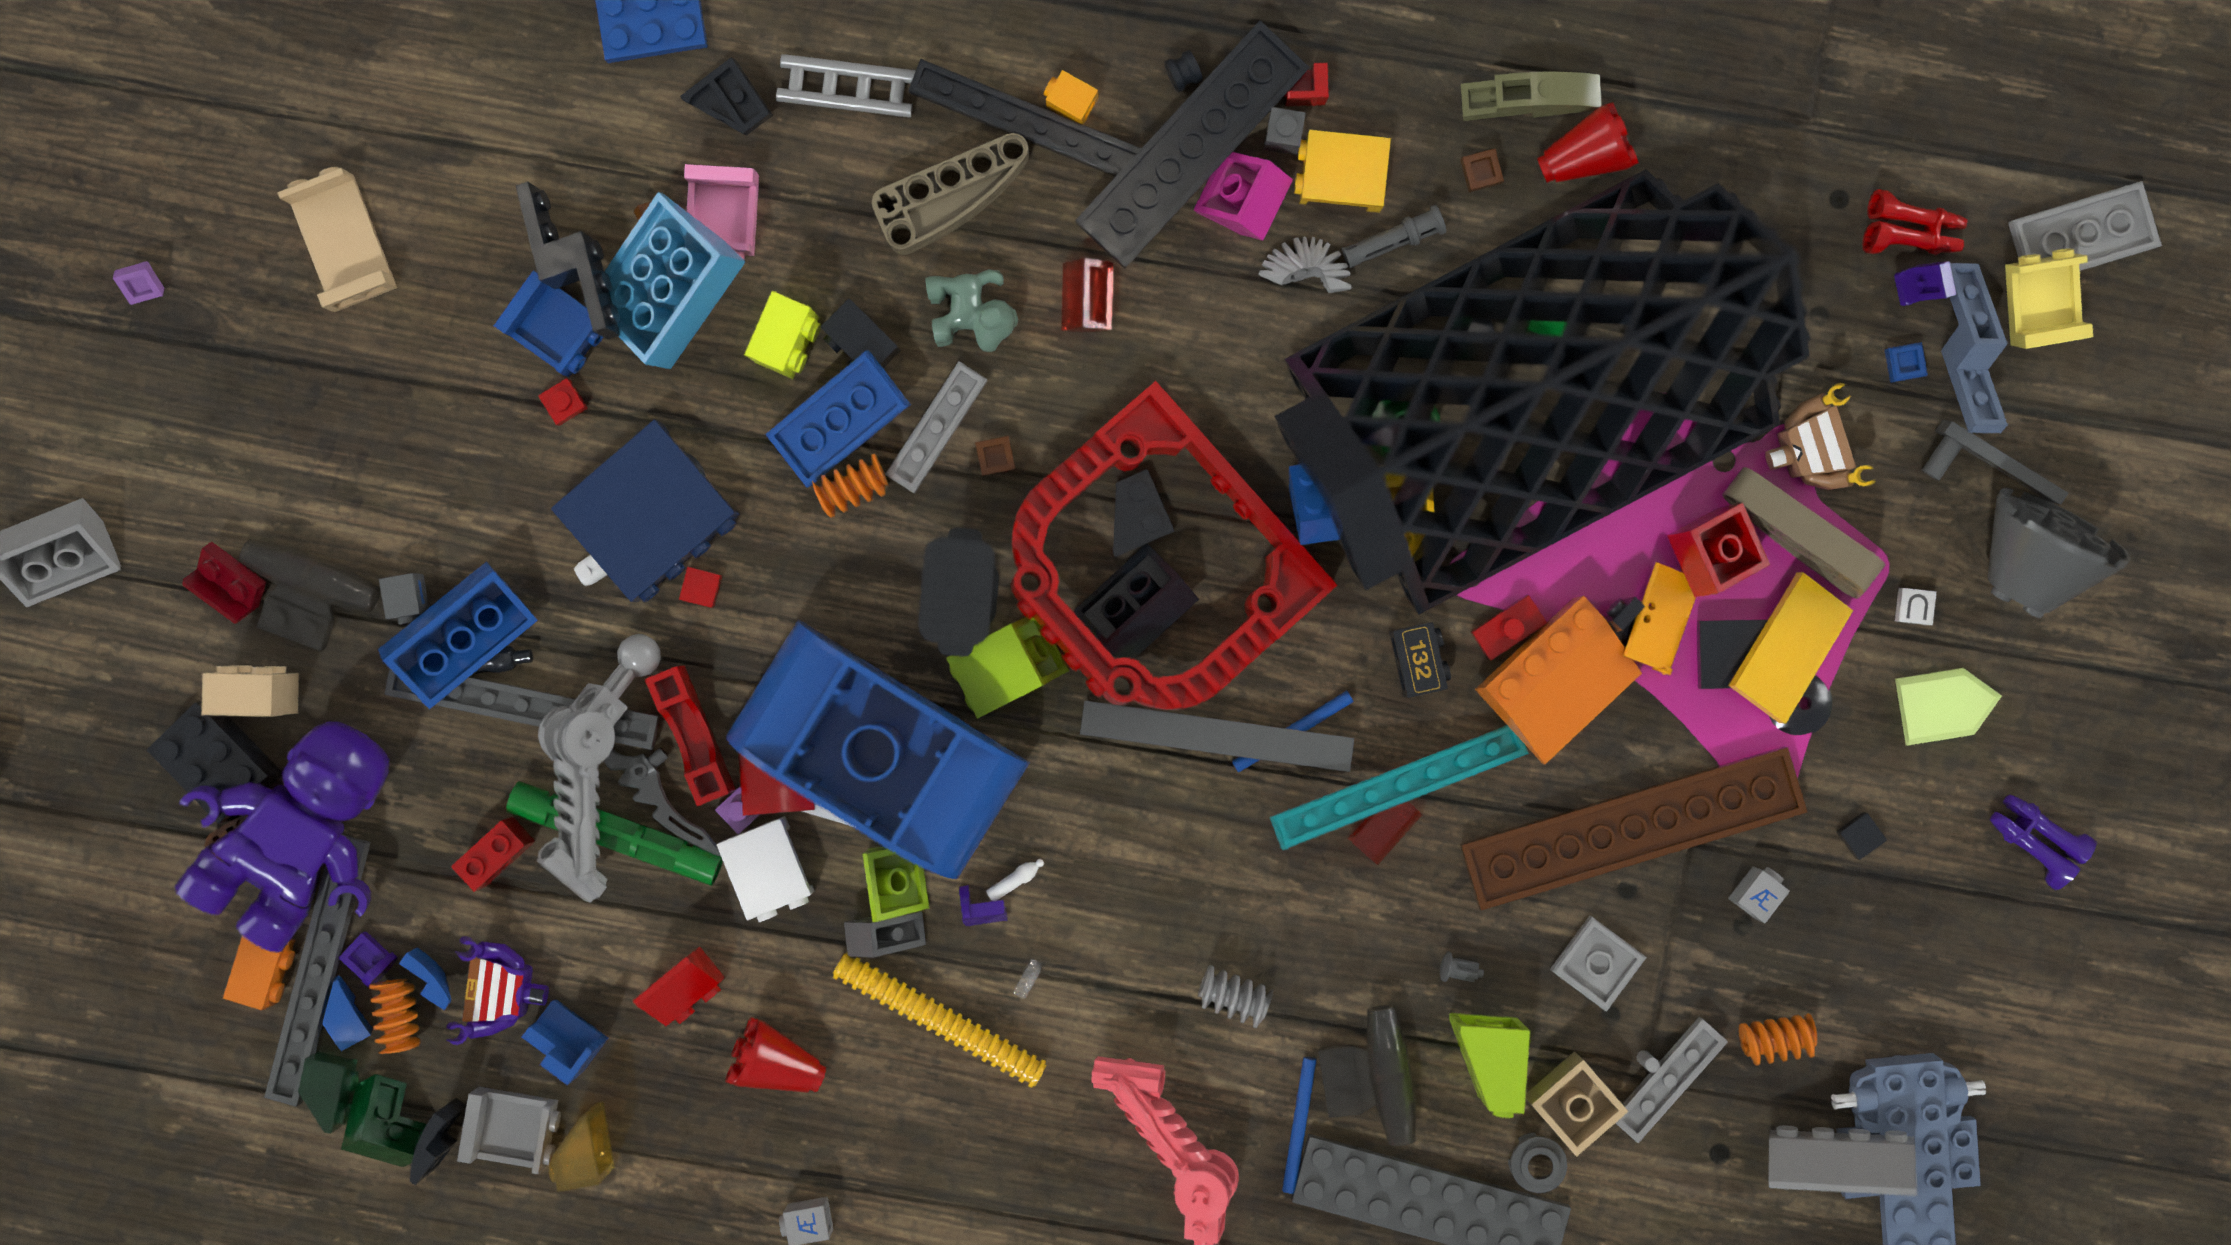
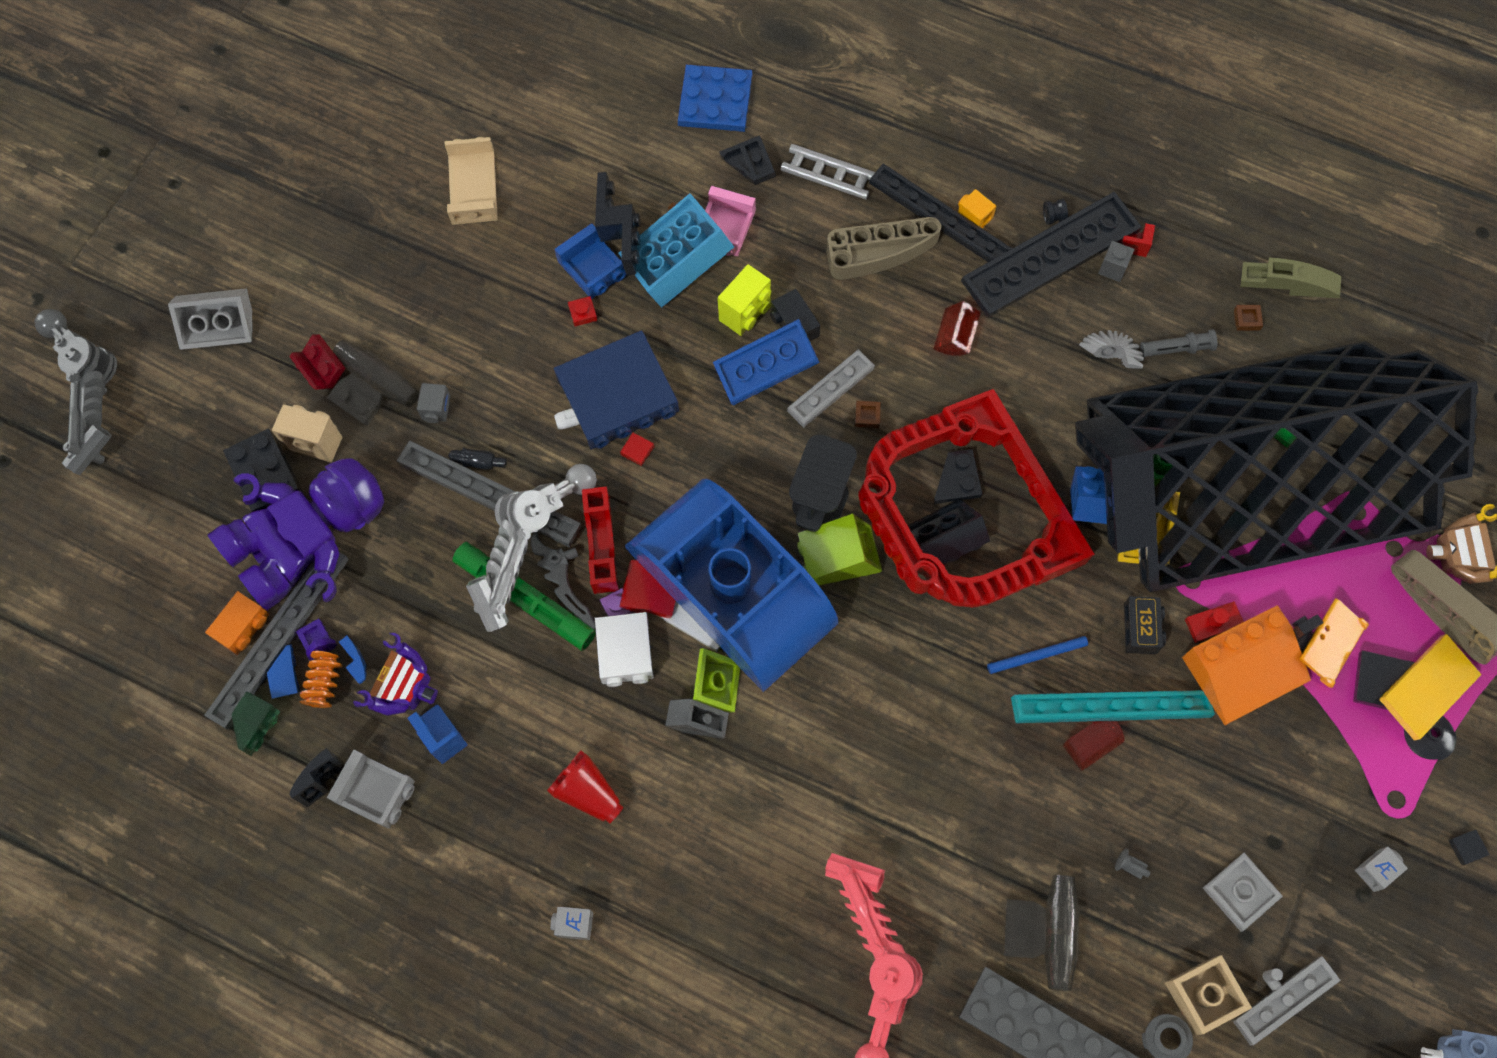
camera: 15 degrees right, 20 degrees down
medium lavender plate [113,261,165,305] -> none
dark green panel [341,1074,427,1167] -> none
blue slope [378,561,538,709] -> none
red brick [451,817,536,892] -> none
clear yellow slope [549,1101,615,1192] -> none
red slope [633,946,725,1026] -> none
orange piece [812,454,888,518] -> none
yellow piece [833,953,1046,1088] -> none
sand green animal [925,269,1018,352] -> none
dark purple tile [959,885,1008,926] -> none
white piece [986,859,1044,901] -> none
clear tile [1013,958,1042,999] -> none
dark grey tile [1080,701,1355,772] -> none
dark pink slope [1194,152,1293,241] -> none
light grey piece [1197,965,1273,1028] -> none
blue bar [1282,1057,1317,1194] -> none
yellow panel [1294,130,1391,213] -> none
lime slope [1449,1013,1530,1118] -> none
reddish brown plate [1460,746,1807,911] -> none
red cone [1537,102,1639,183] -> none
red brick [1667,503,1770,597] -> none
orange piece [1739,1013,1817,1066] -> none

